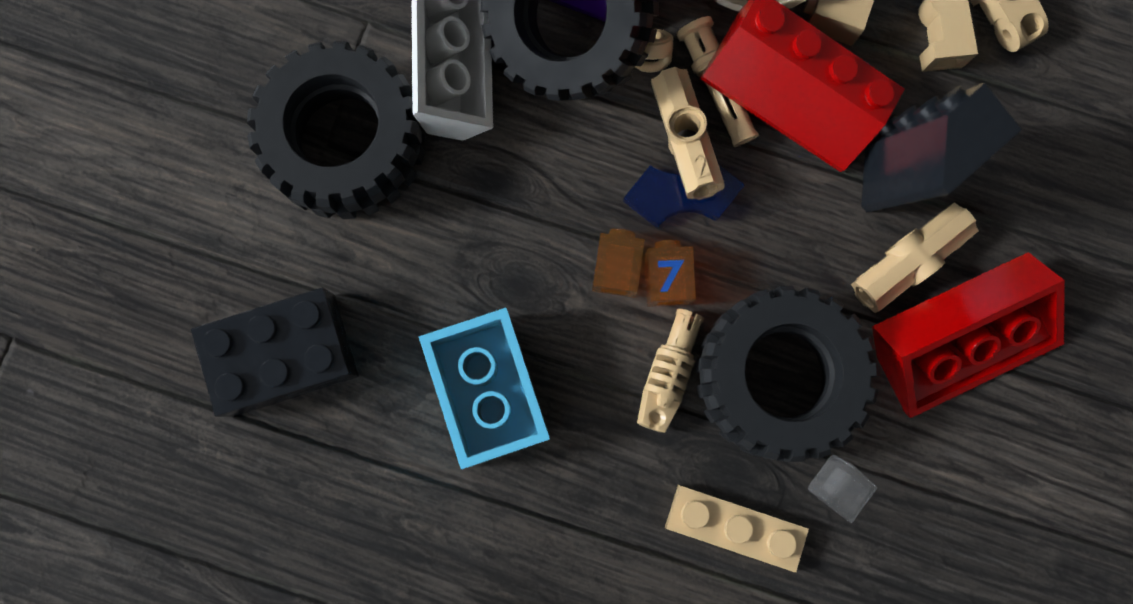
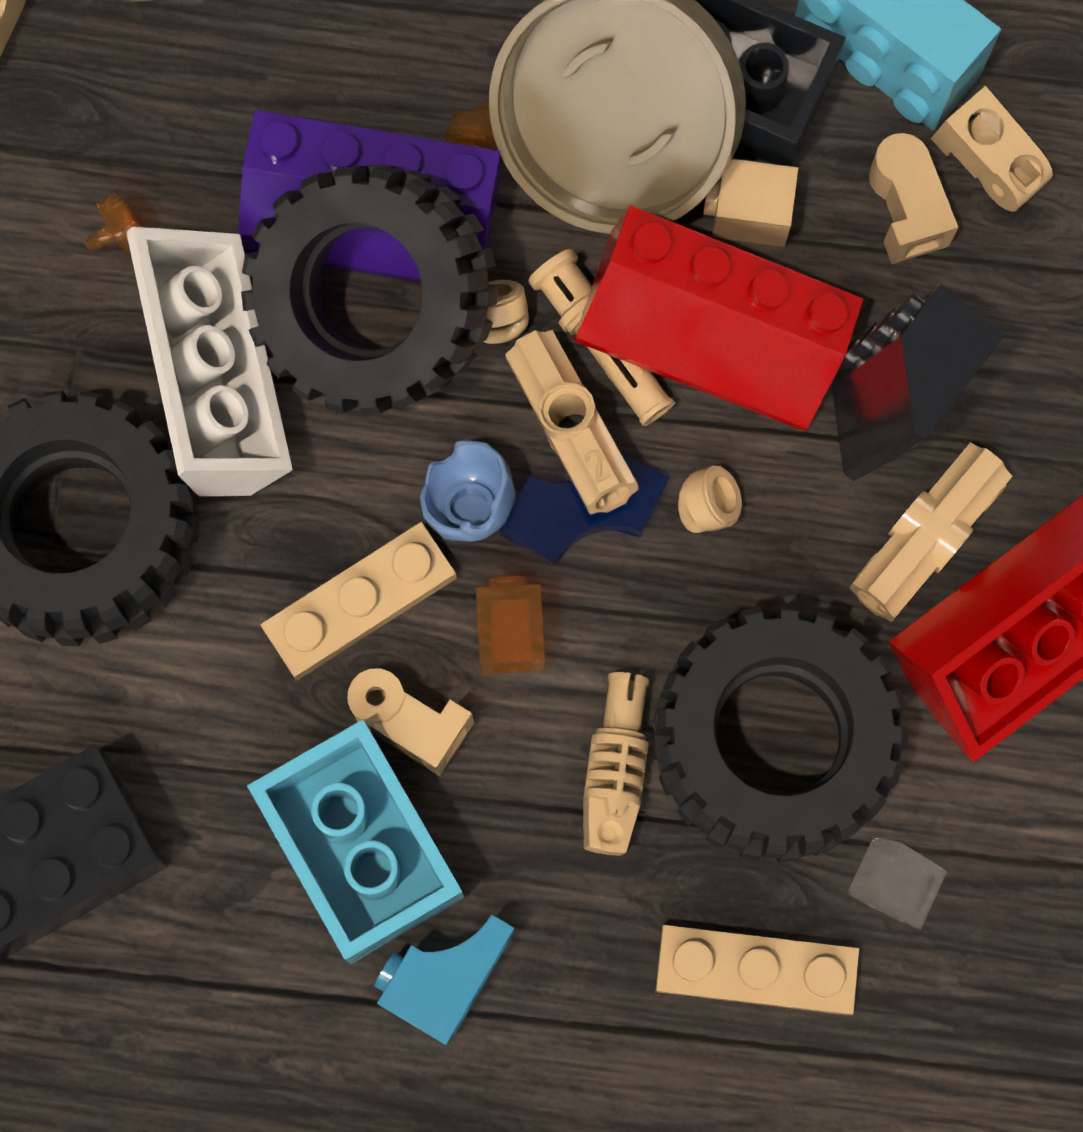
camera: 10 degrees left, 5 degrees down
clear orange brick [645,240,696,307] -> none
none -> tan plate [260,522,457,681]
none -> tan leg [348,668,474,776]
none -> dark azure arch [374,914,515,1046]
none -> medium blue hair [420,440,516,542]
none -> tan tile [678,465,742,533]

